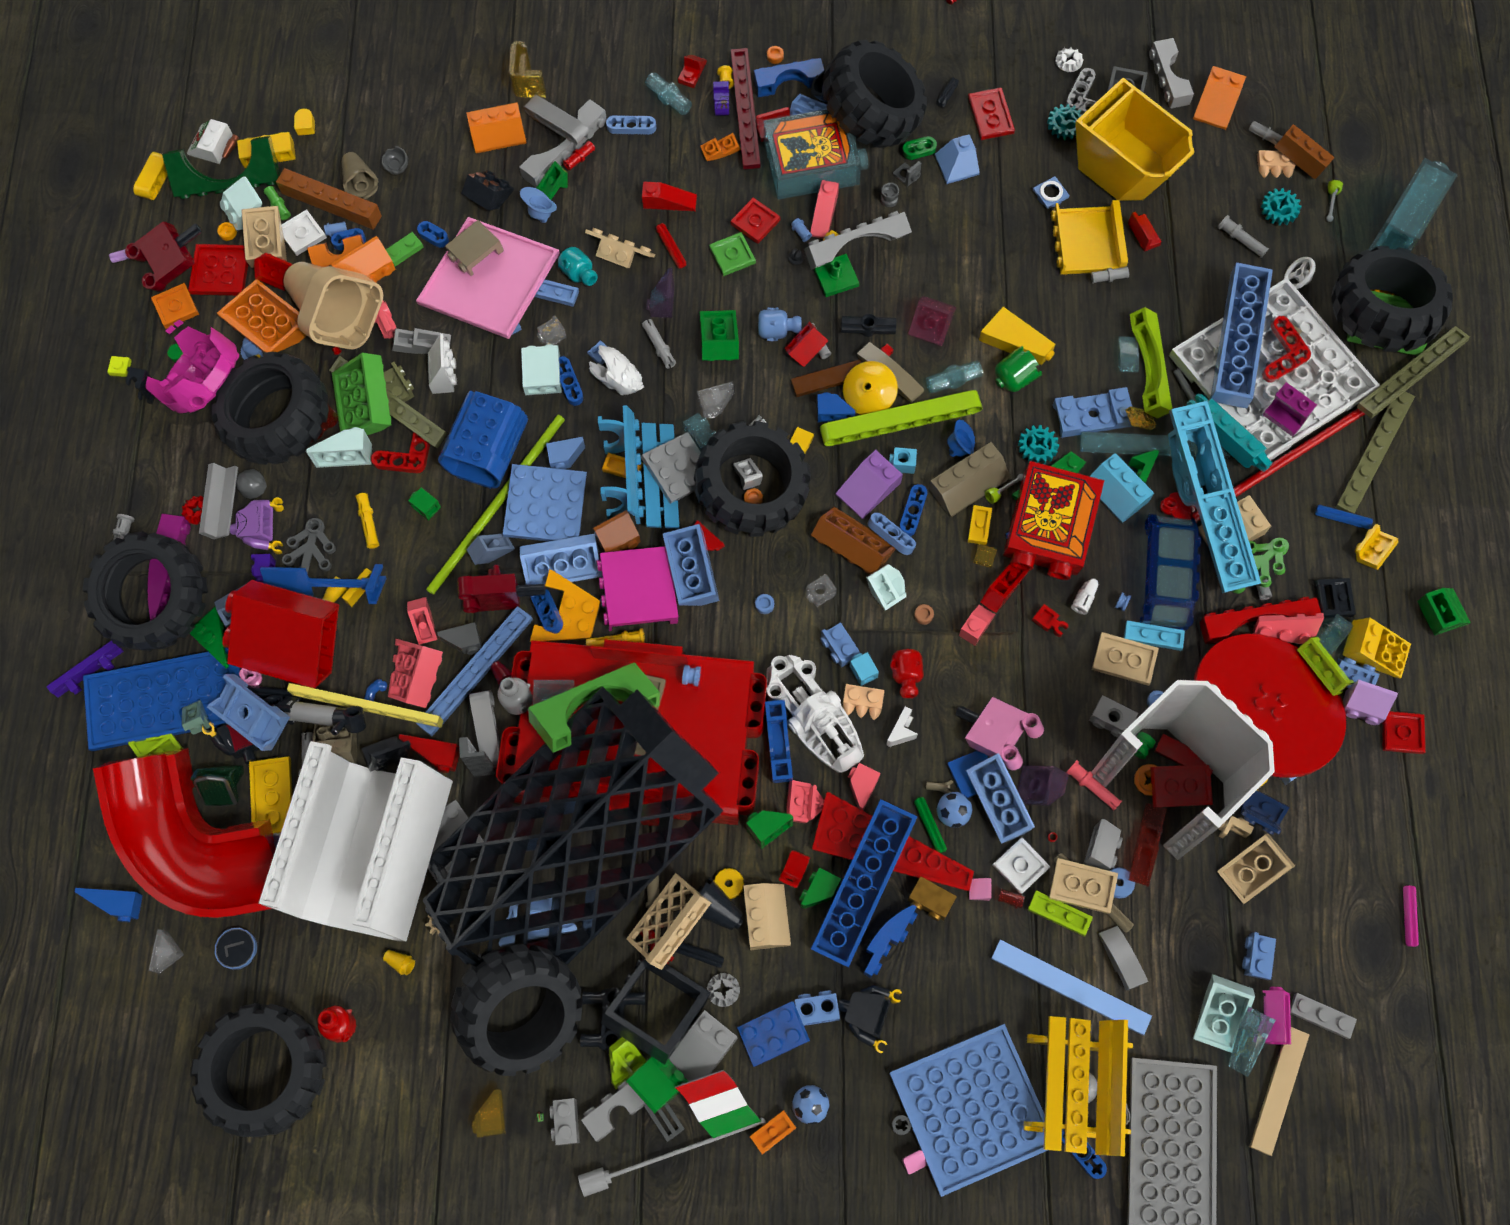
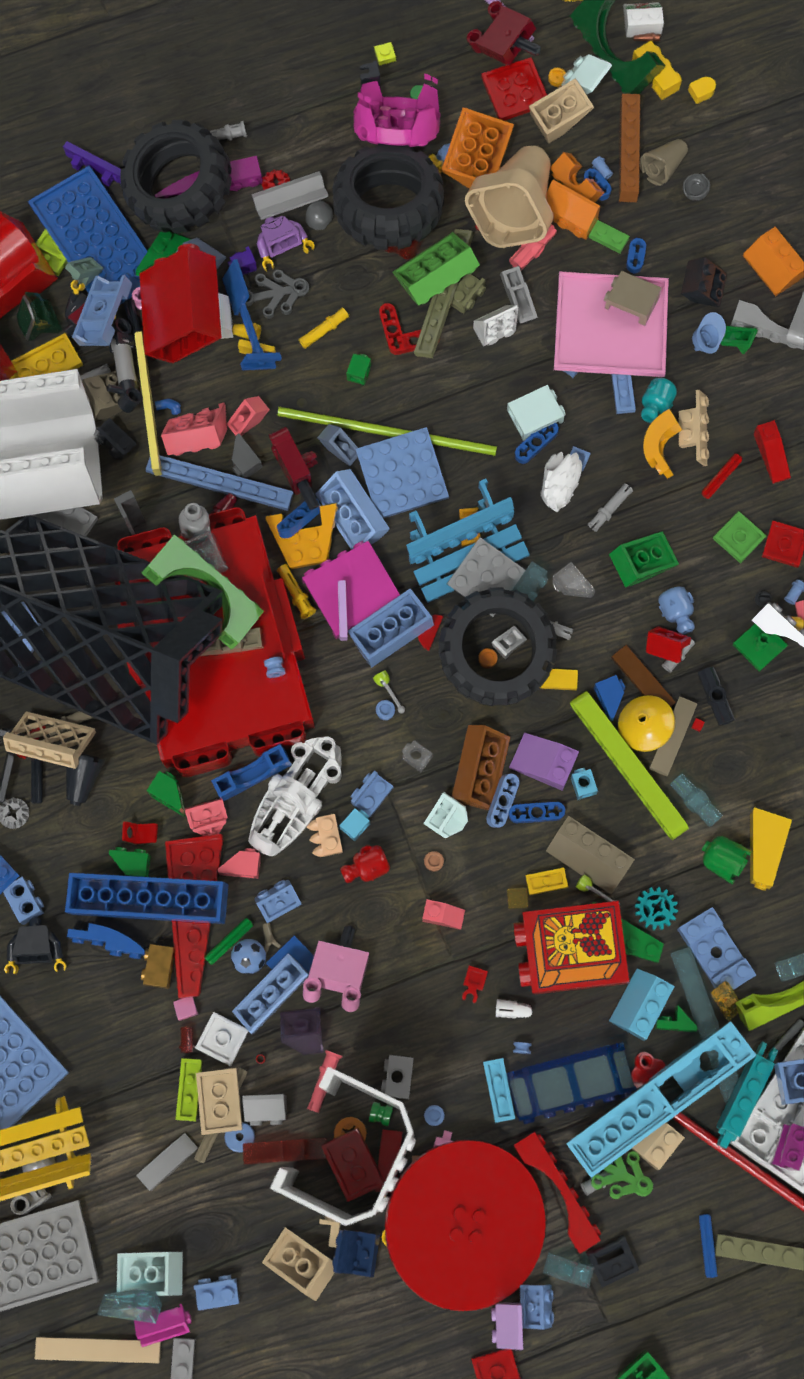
camera: 70 degrees right, 5 degrees up
orange plate [151,283,199,329] -> none
red bracket [254,253,293,291] -> none
bright green pin [264,186,291,220] -> none
white plate [282,210,327,256] -> none
light aqua slope [307,427,372,468] -> none
red slope [399,734,460,773] -> none
blue piece [438,391,528,489] -> none
light grey beam [469,690,500,767] -> none
clear brick [536,316,567,345] -> none
medium blue slope [546,437,585,470] -> none
red pin [563,141,595,171] -> none
slope [593,510,641,553] -> none
clear purple slope [647,268,675,318] -> none
yellow piece [714,868,744,899] -> none
tan slope [743,883,791,950] -> none
white slope [887,706,918,747] -> none
clear pink slope [908,296,957,346] -> none
blue piece [947,419,975,457] -> none
red slope [980,564,1029,613] -> none
light blue tile [991,940,1152,1036] -> none
tan plate [1092,632,1159,686] -> none
coral wing [1253,613,1324,645] -> none
lime container [1297,637,1355,696] -> none
yellow slope [1343,618,1411,679] -> none
yellow bracket [1355,524,1398,570] -> none
none -> medium blue bracket [254,880,302,923]
none -> lavender tile [338,580,347,641]
none -> hinge [373,670,405,713]
none -> light orange arch [643,409,682,479]

